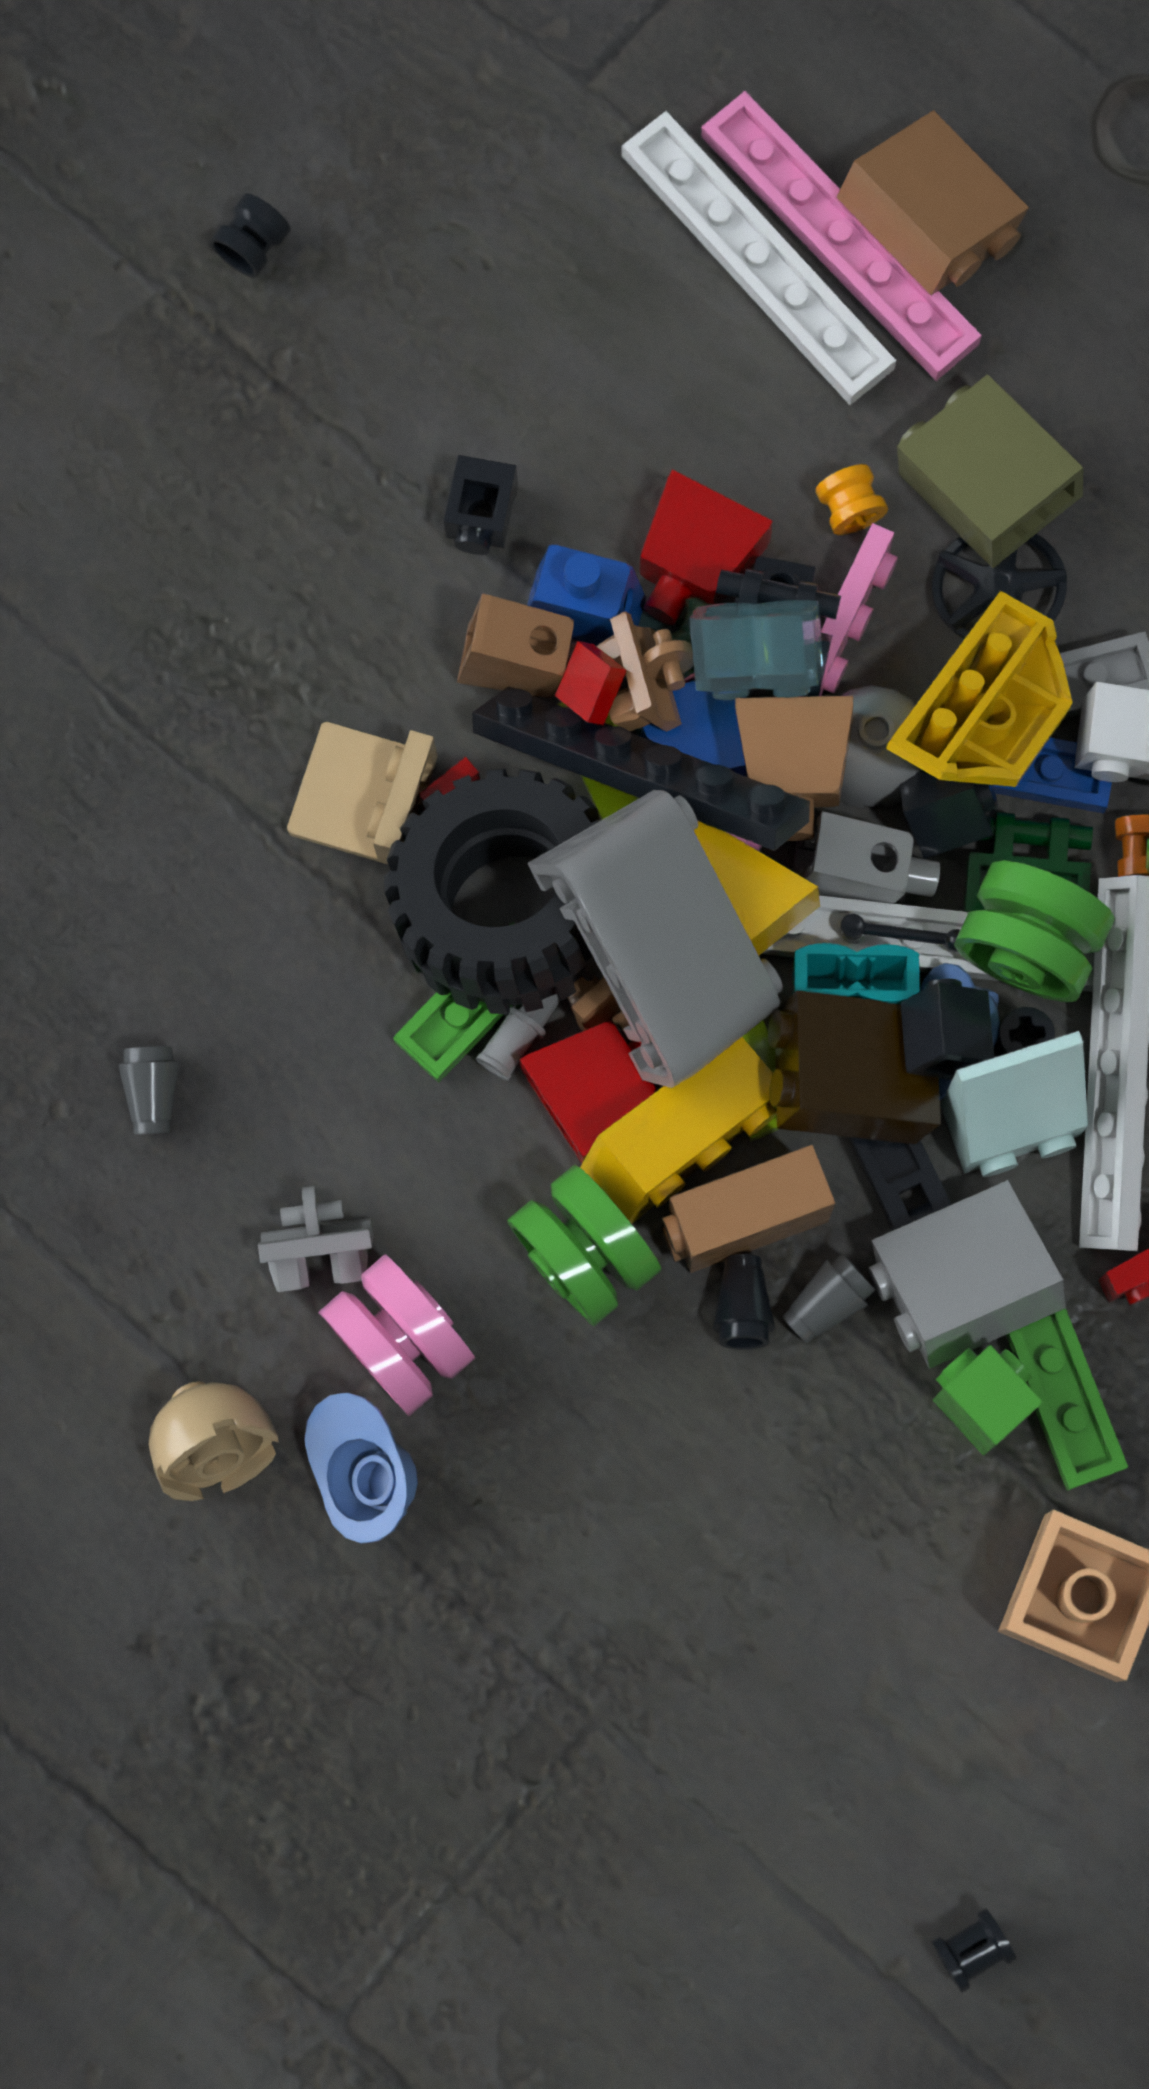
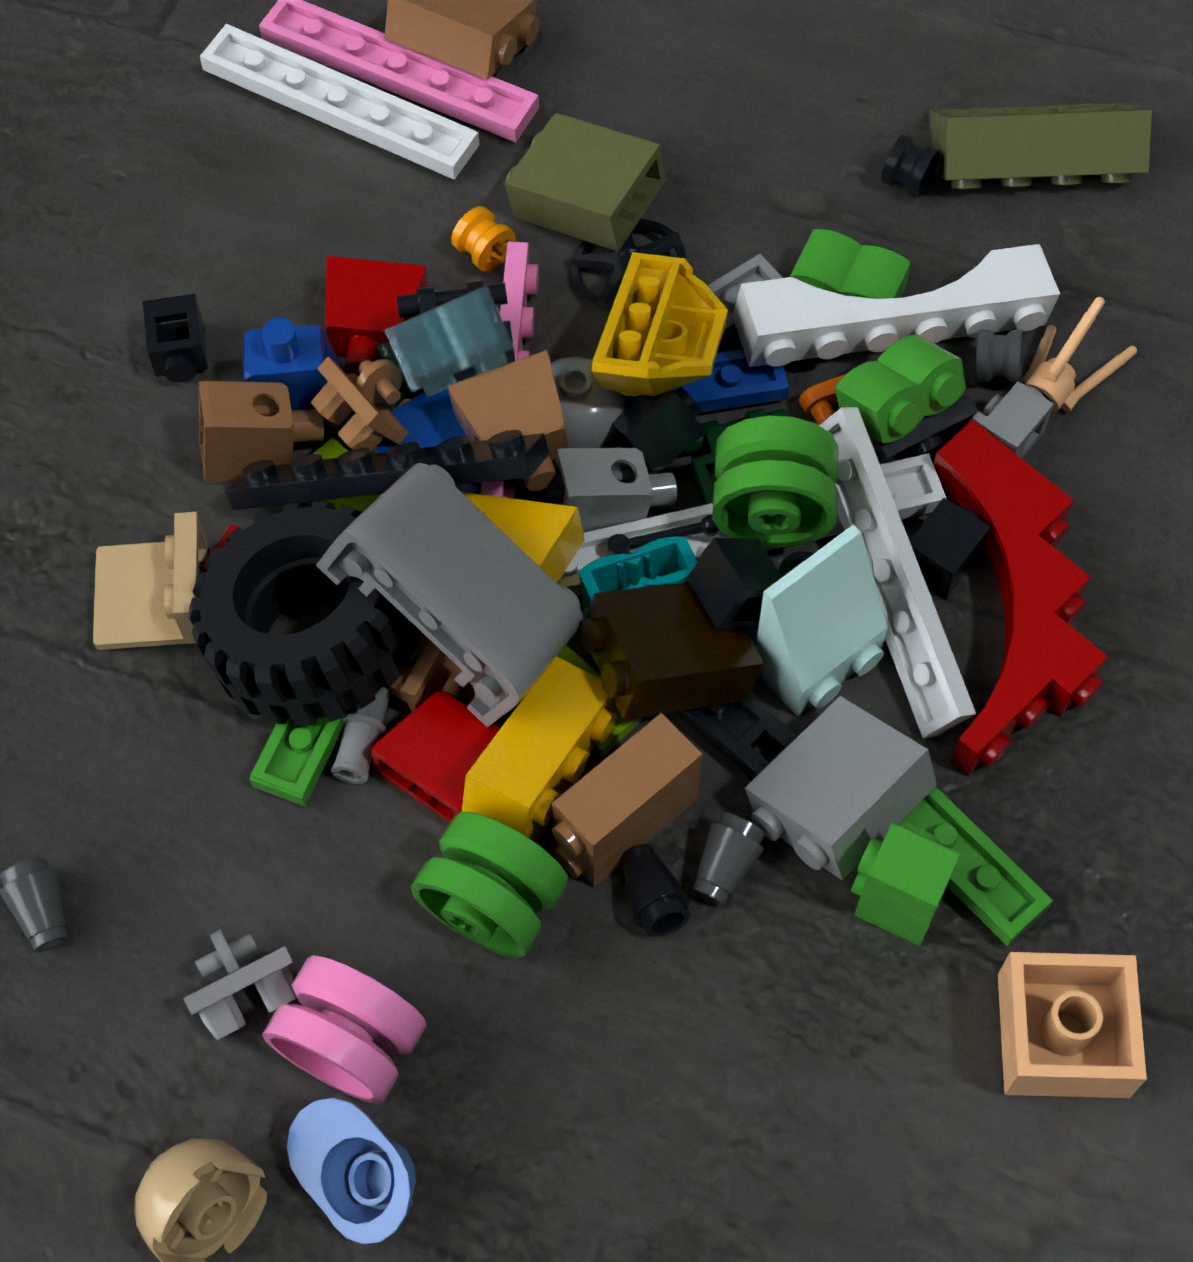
camera: 25 degrees left, 15 degrees down
red tile [555,641,627,725] -> none

